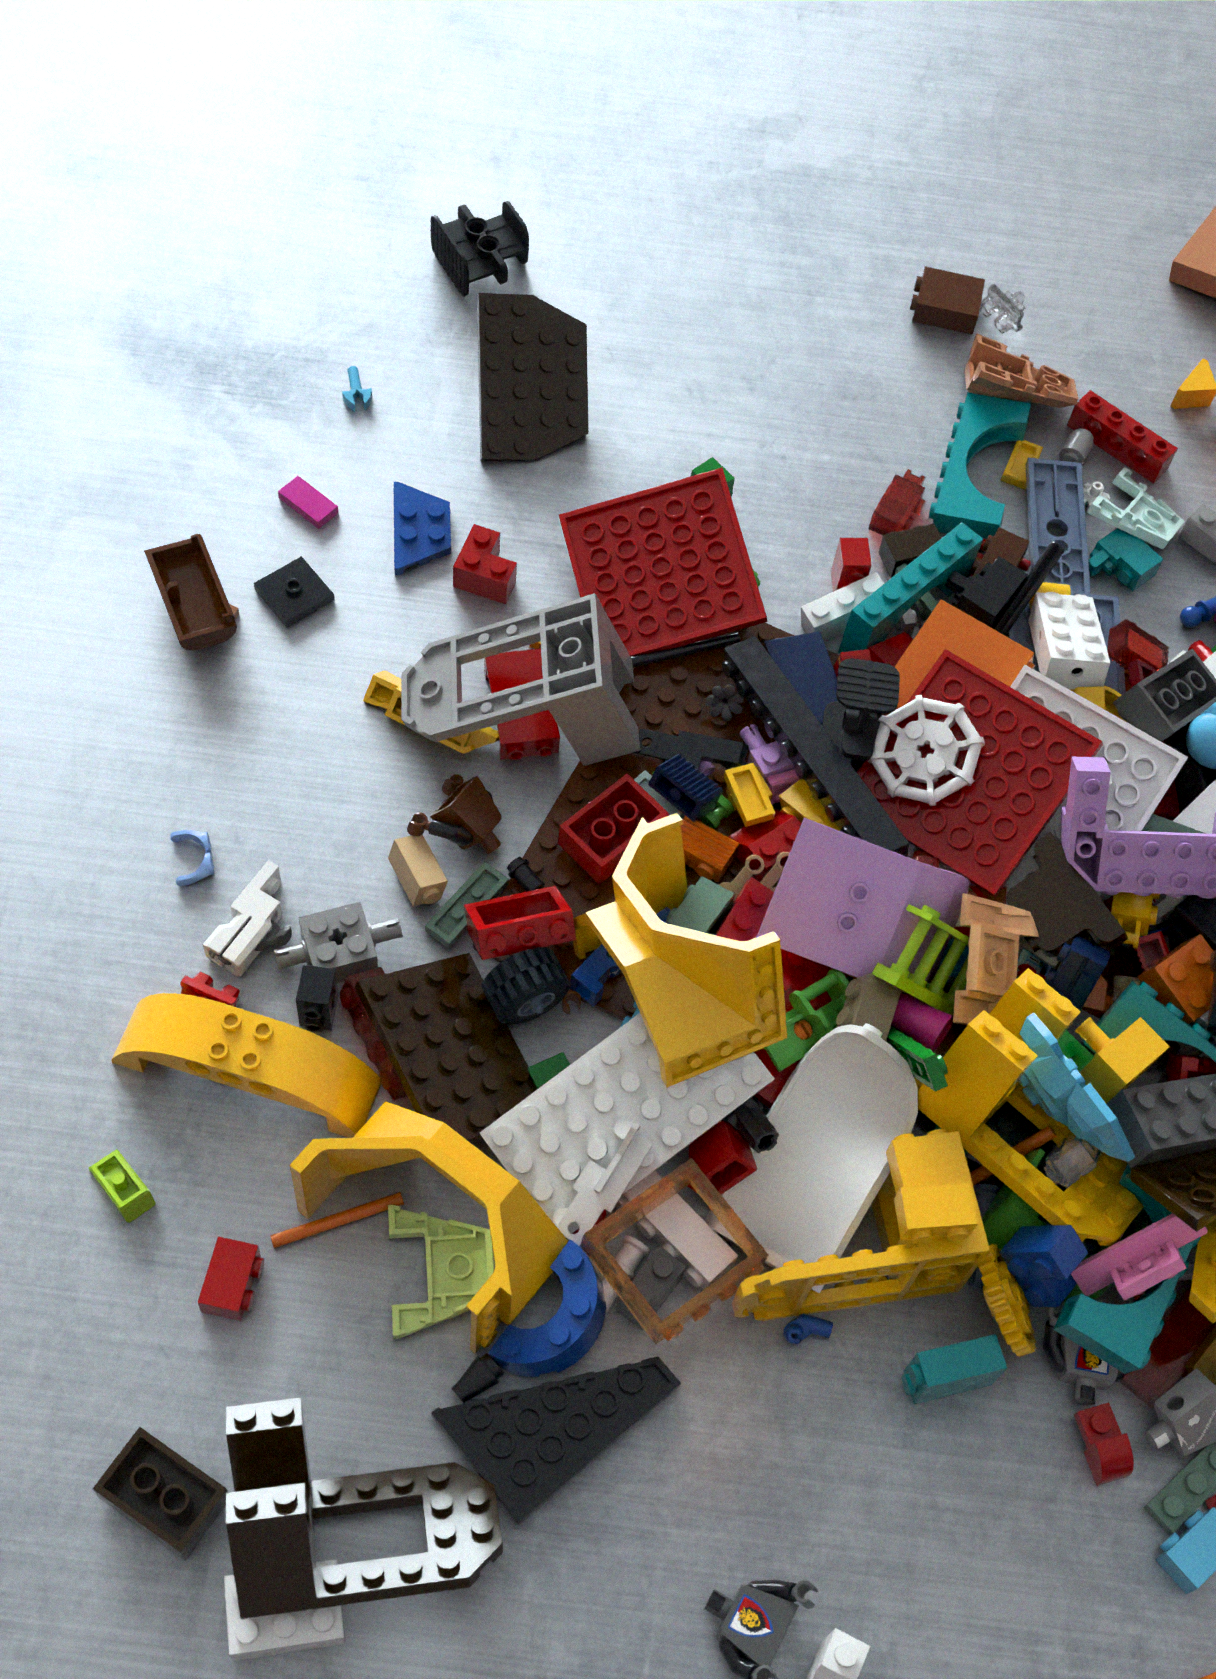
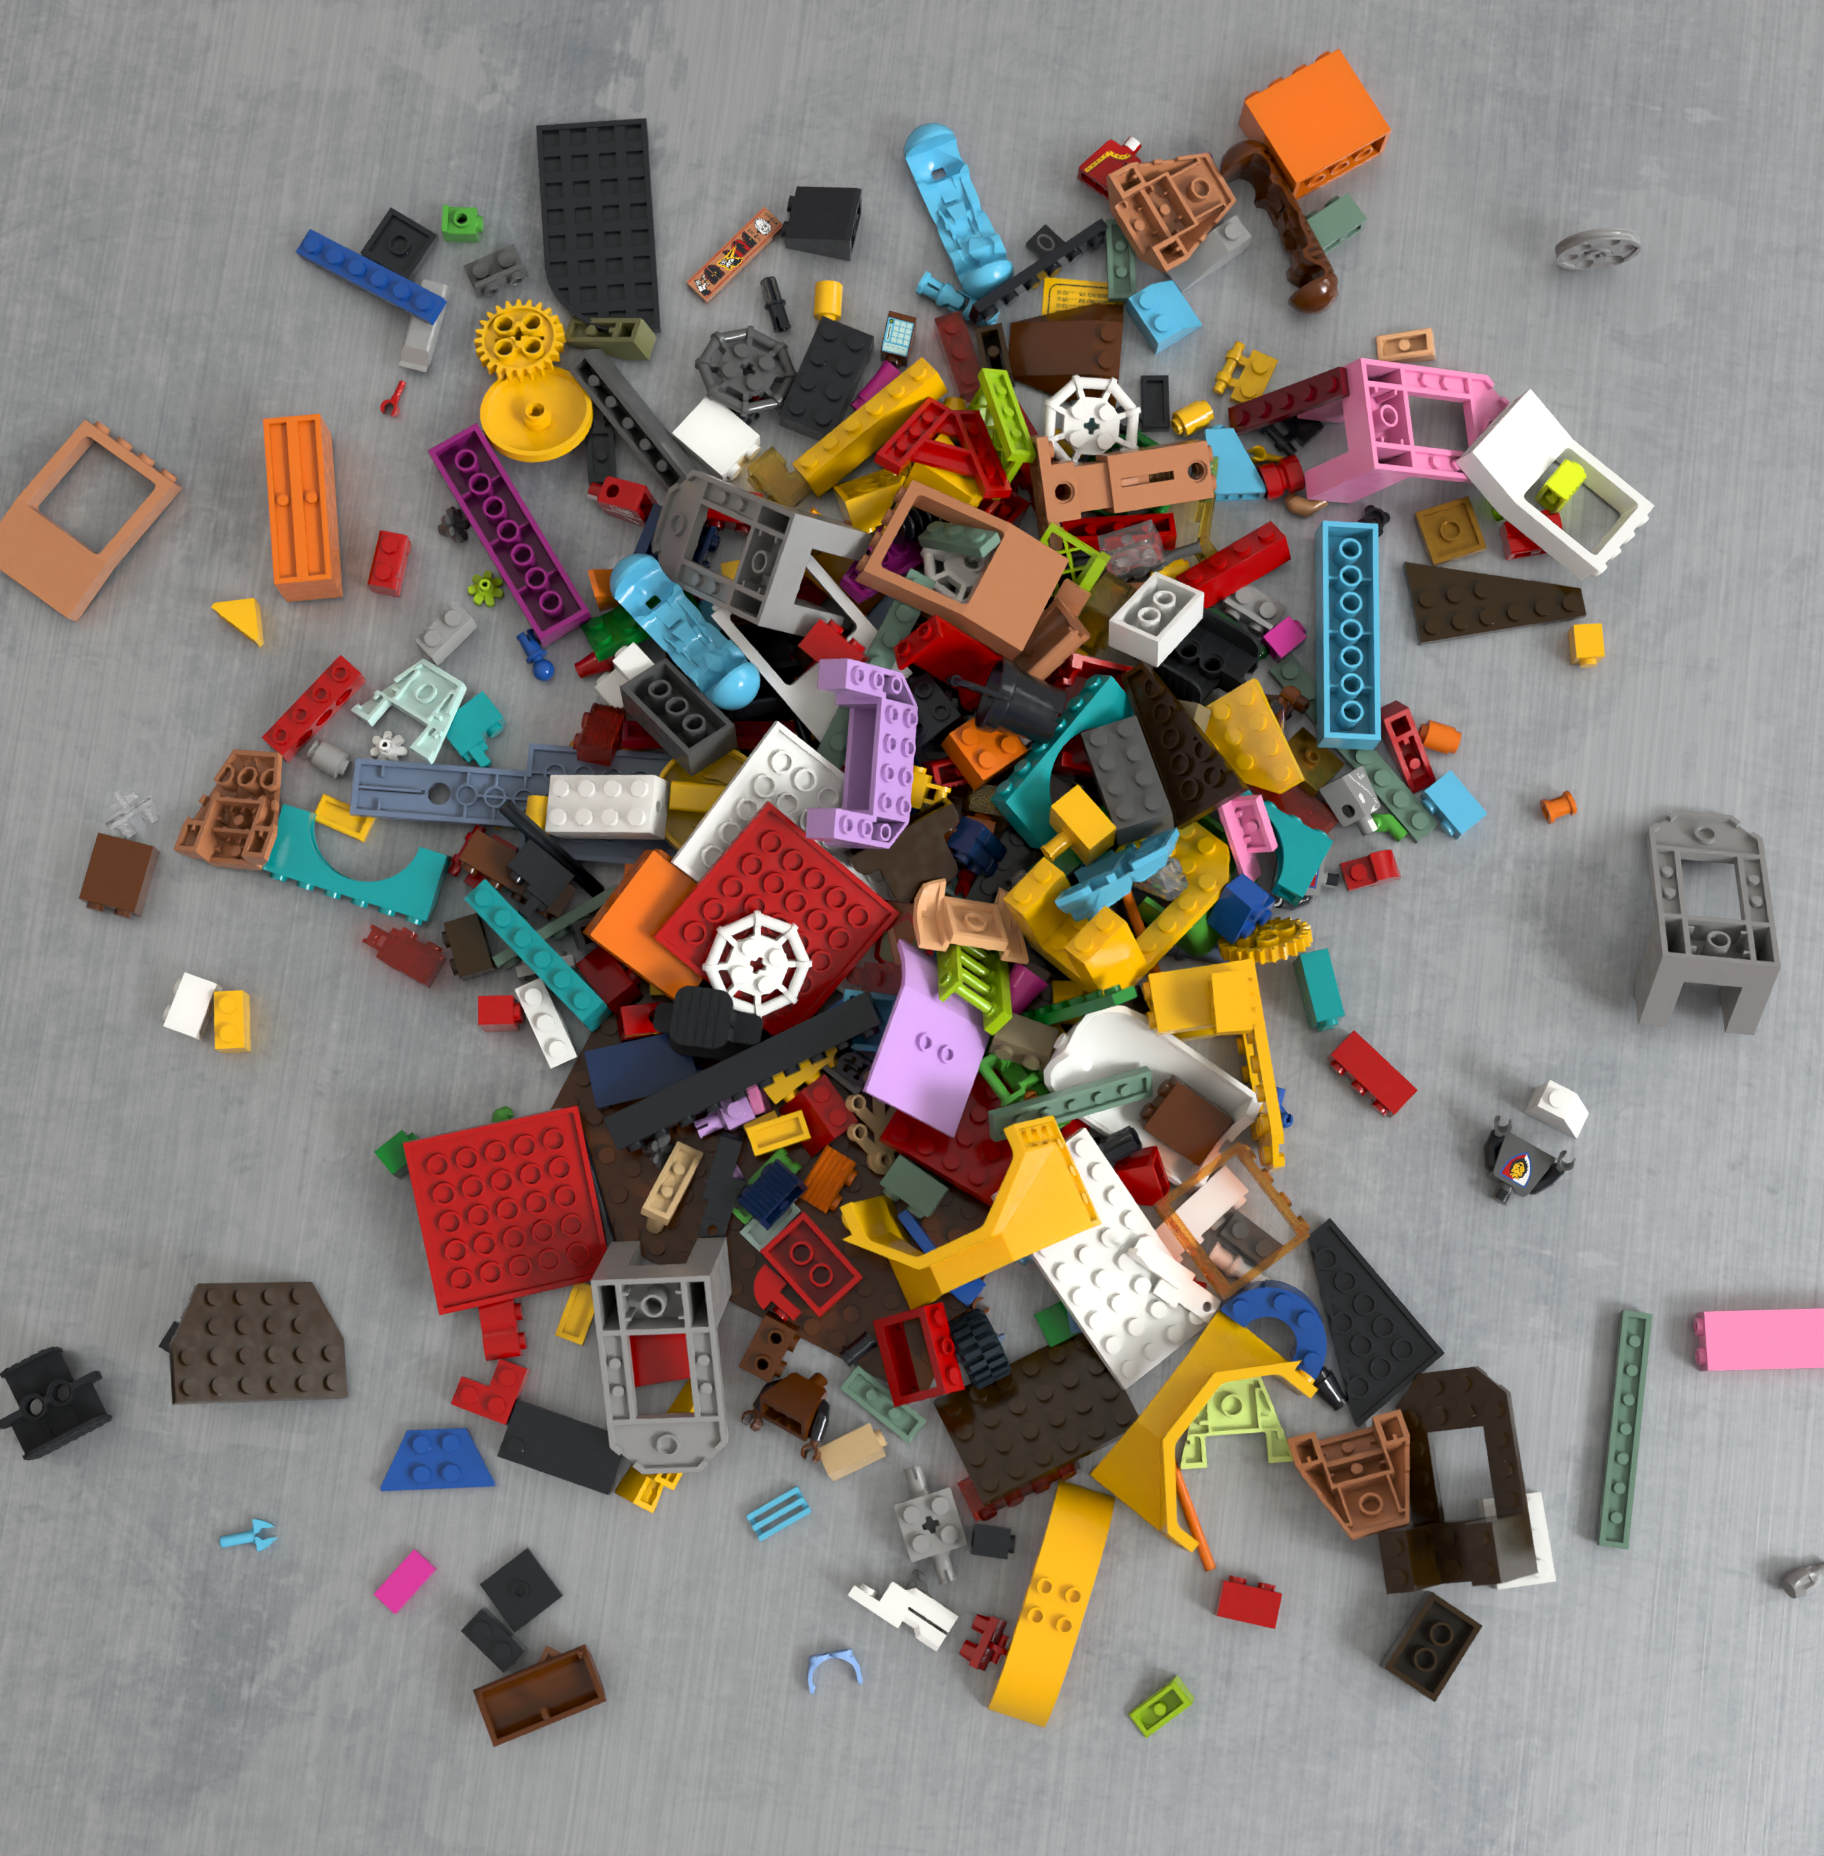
camera: 85 degrees left, 20 degrees up
none -> white brick [163,972,223,1041]
none -> yellow brick [214,990,251,1053]
none -> black brick [461,1607,528,1673]
none -> red brick [478,1298,527,1361]
none -> black brick [497,1400,625,1495]
none -> tan piece [640,1141,704,1234]
none -> reddish brown brick [738,1311,801,1383]
none -> medium azure tile [746,1486,812,1542]
none -> red brick [754,1264,802,1321]
none -> sand green plate [988,1066,1153,1142]
none -> reddish brown brick [1138,1074,1234,1167]
none -> nougat wedge [1287,1409,1410,1541]
none -> red brick [1327,1030,1418,1118]
none -> bright green arm [1371,813,1408,842]

